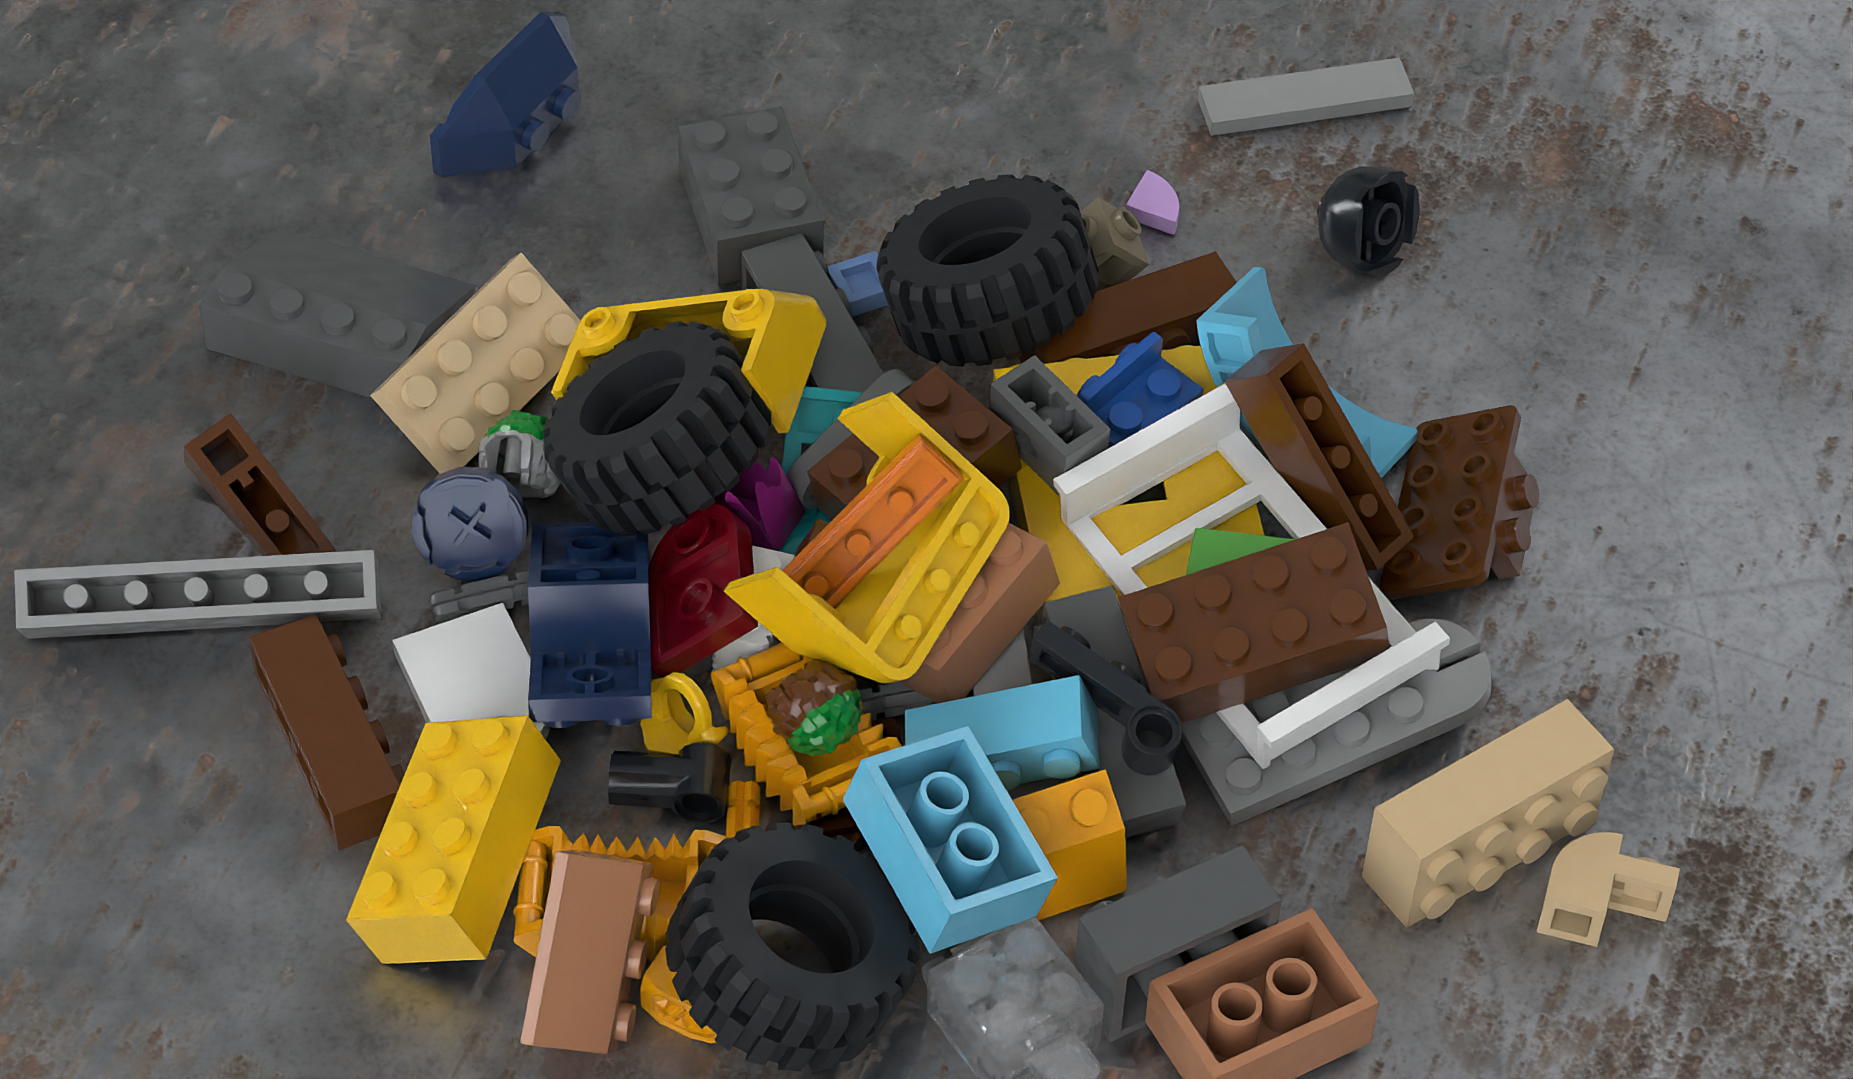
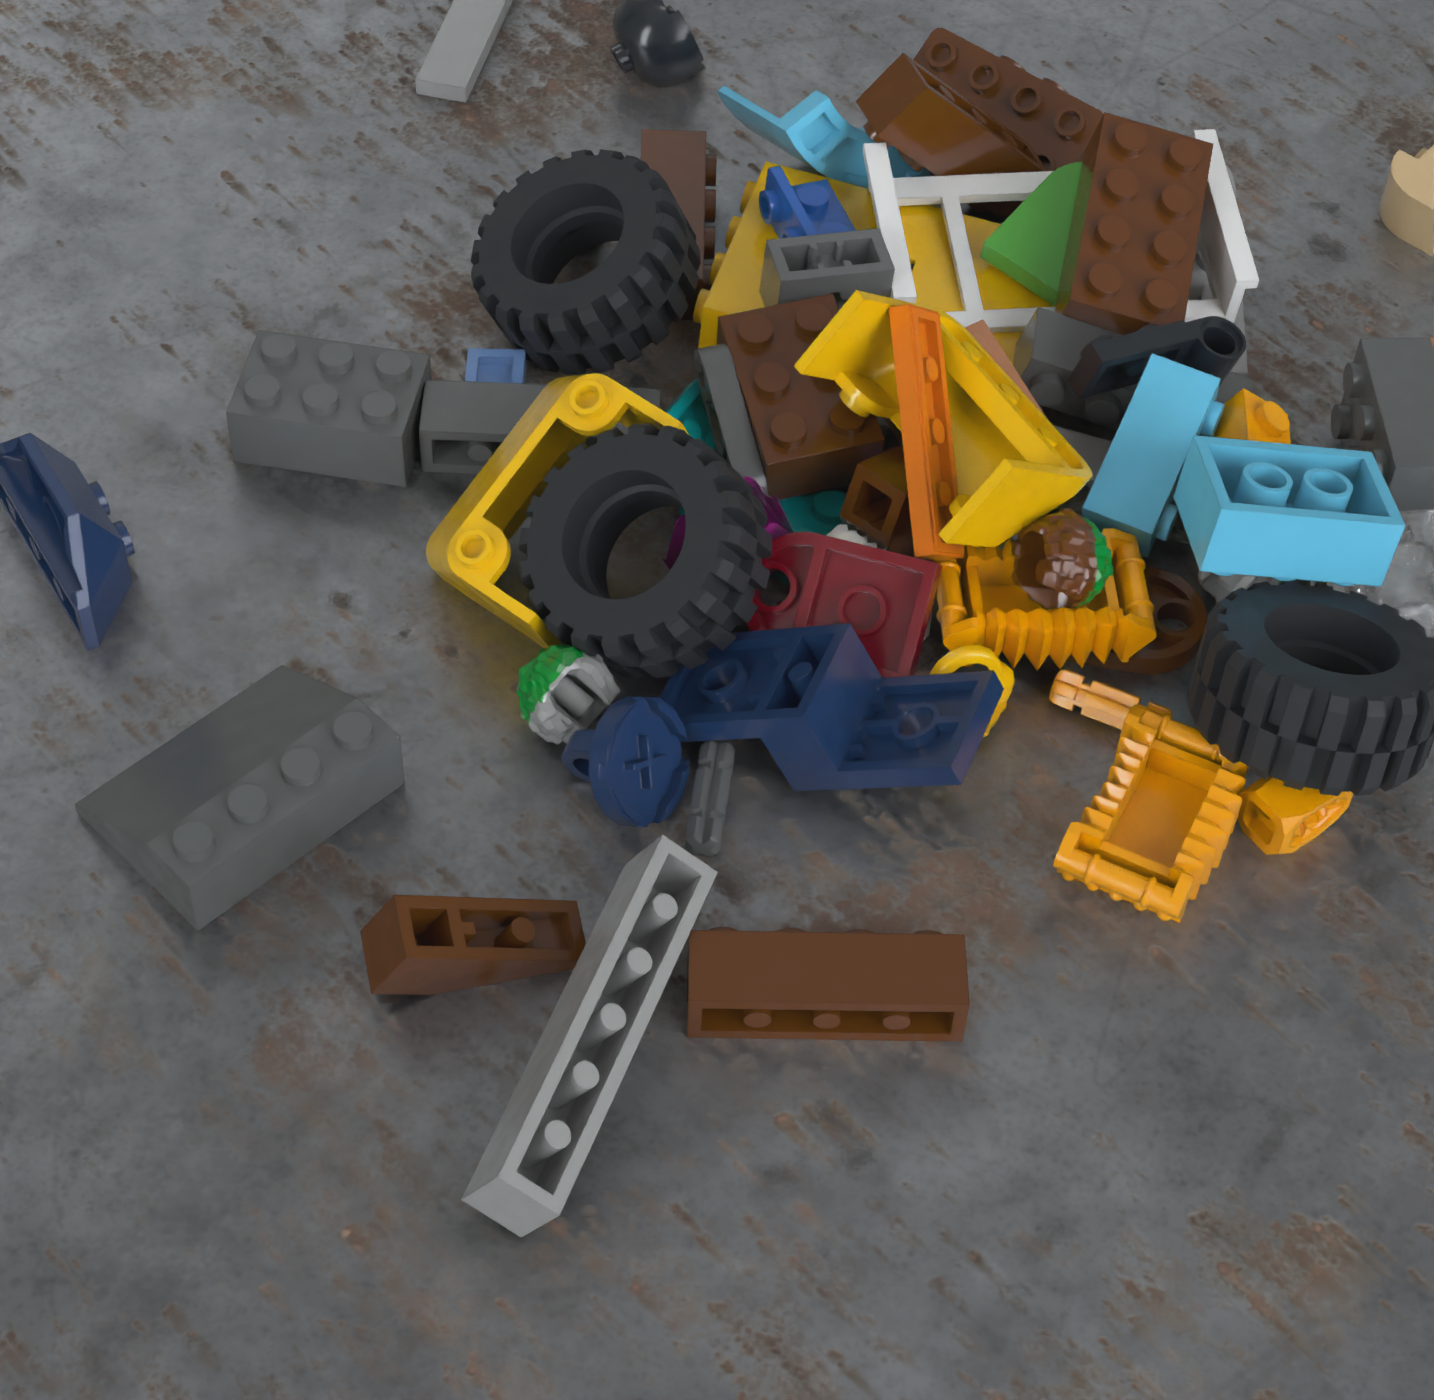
camera: 65 degrees left, 0 degrees up
yellow brick [346,715,561,964] -> none
tan plate [370,252,581,473] -> none
white tile [392,603,550,739] -> none
nougat slope [520,850,660,1054] -> none
black piece [608,742,732,823] -> none
lavender tile [1126,170,1180,235] -> none
tan brick [1362,699,1614,928] -> none

